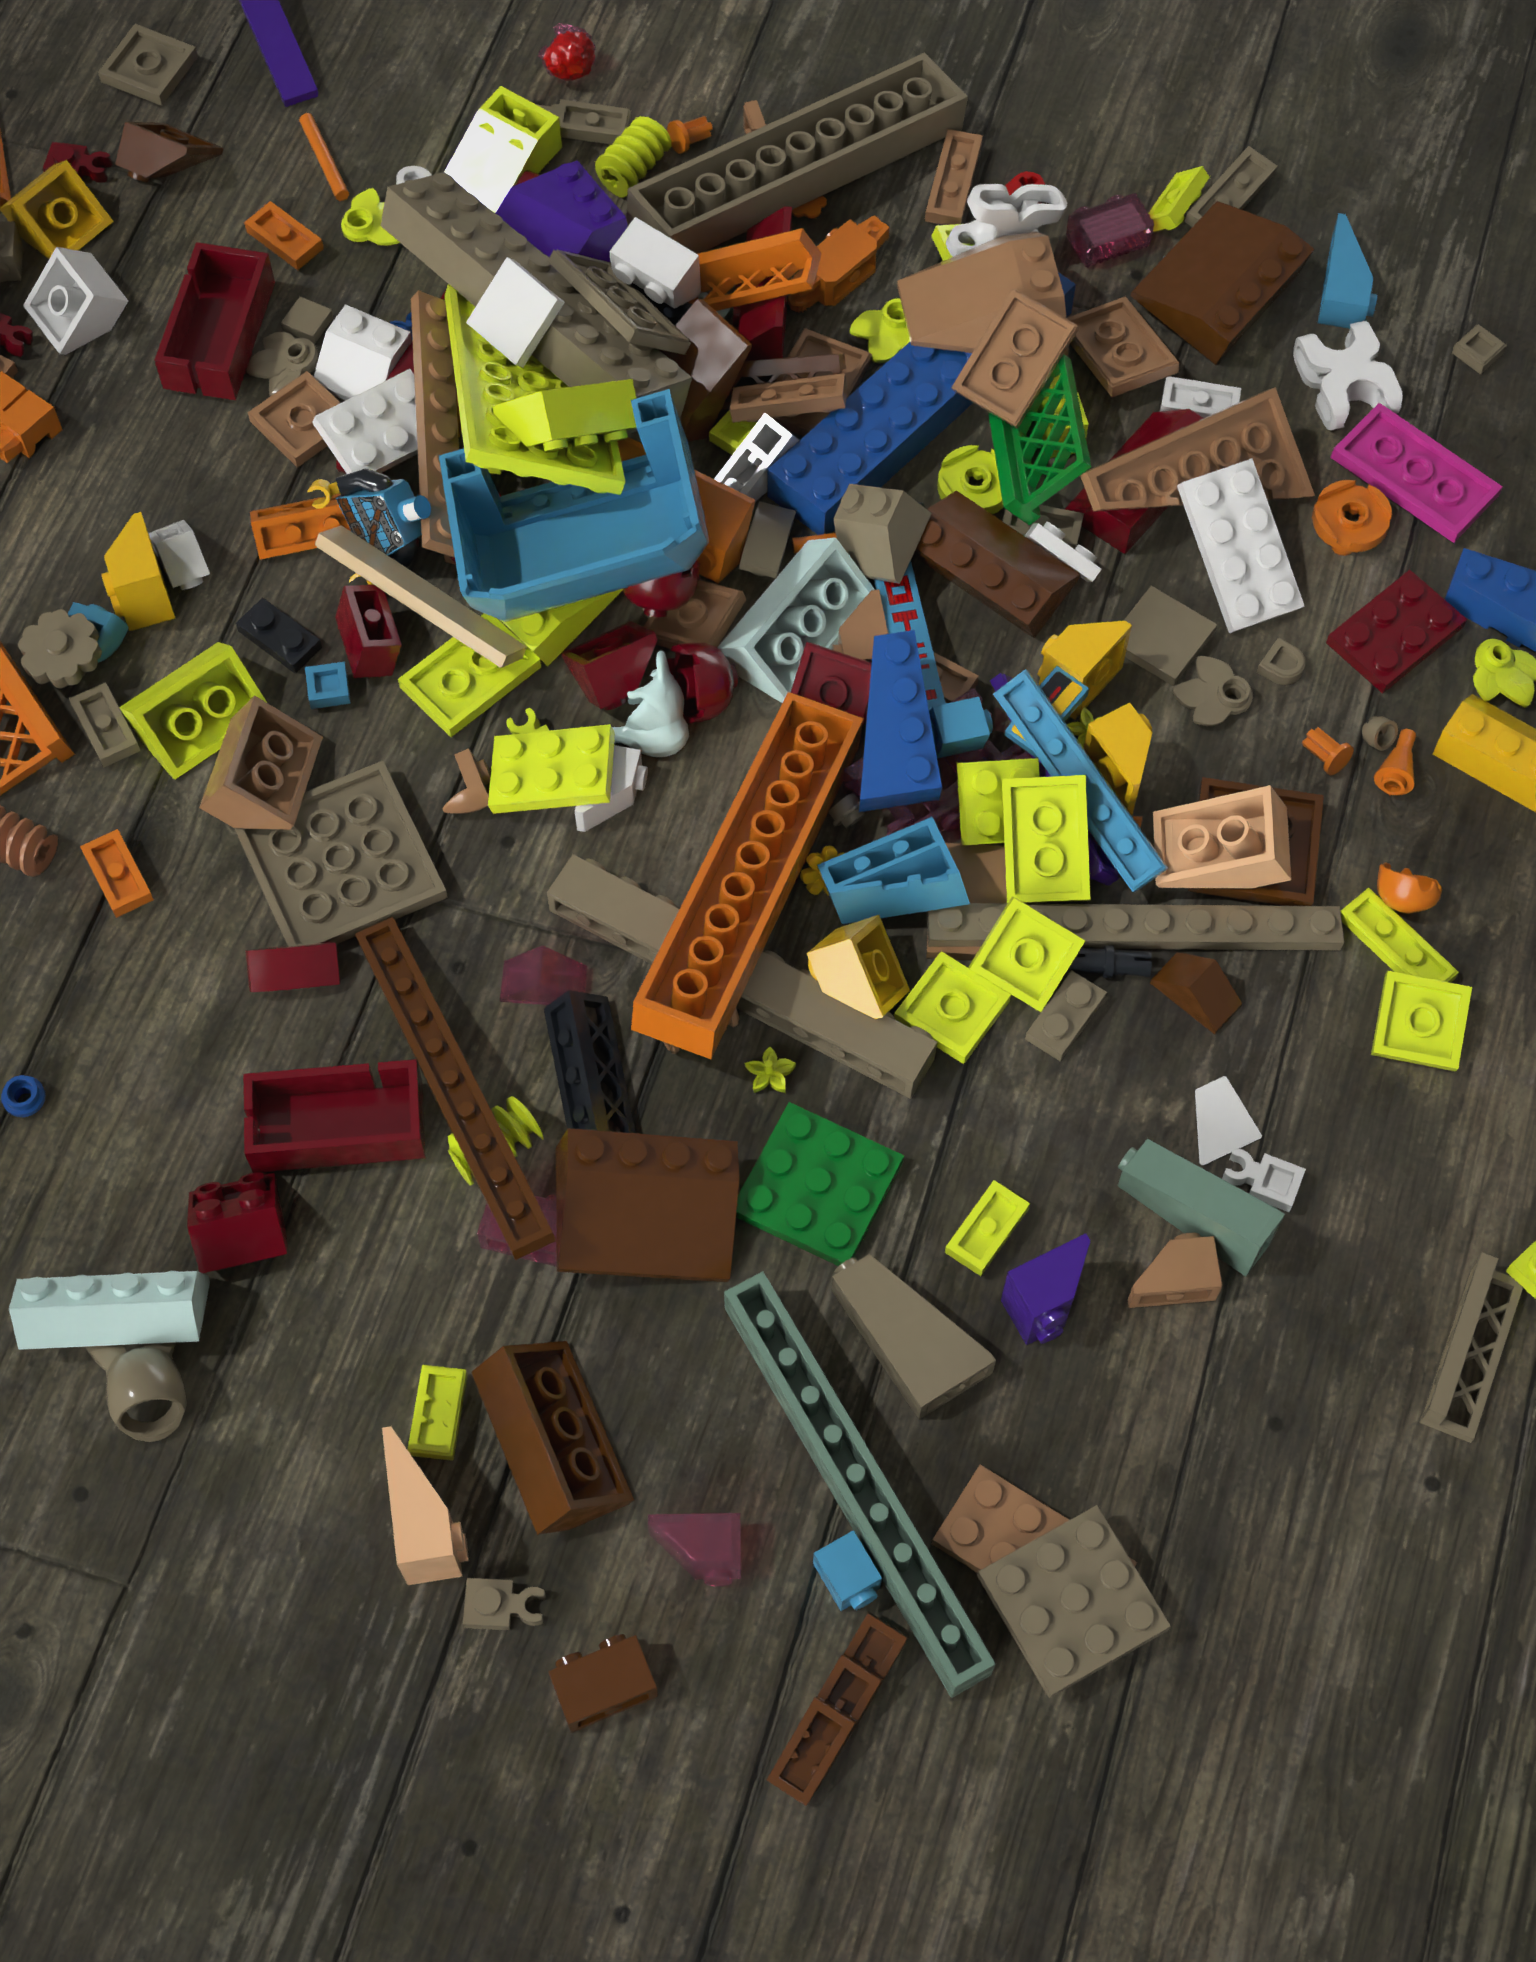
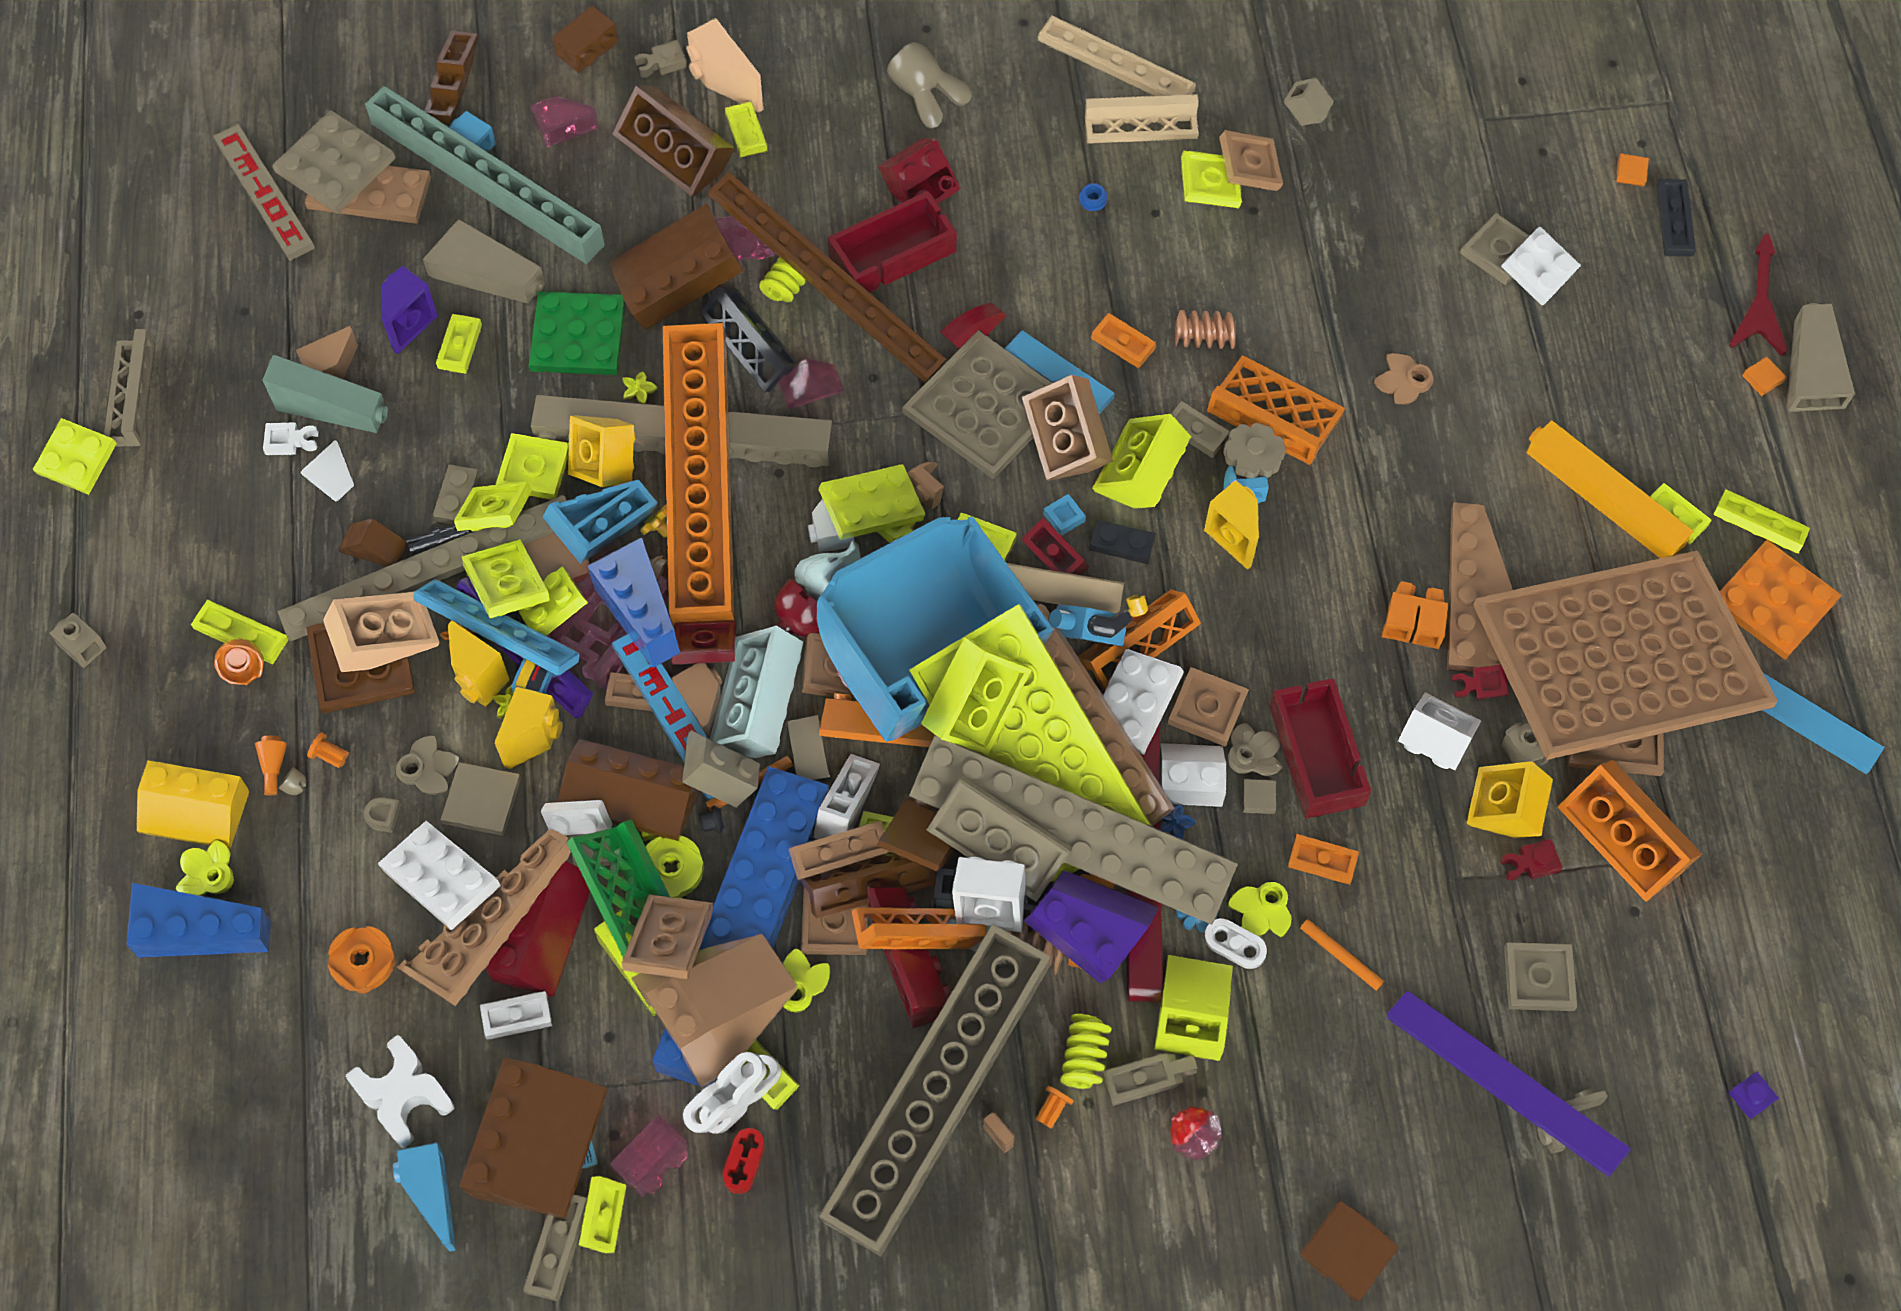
camera: 155 degrees right, 0 degrees up
light aqua slope [9,1271,210,1350] -> none
reddish brown slope [115,122,224,182] -> none
white slope [149,520,210,590] -> none
white tile [466,257,565,368] -> none
orange hinge [788,215,890,313] -> none
medium nougat plate [925,129,983,225] -> none
dark azure brick [929,697,993,758] -> none
medium nougat tile [1066,296,1179,397] -> none
dark red plate [1326,570,1467,694] -> none
dark pink plate [1331,403,1503,543] -> none
neon yellow plate [1371,971,1472,1071] -> none
dark tan tile [1452,324,1507,374] -> none
none -> dark tan tile [213,124,315,261]
none -> dark azure tile [1005,330,1115,415]

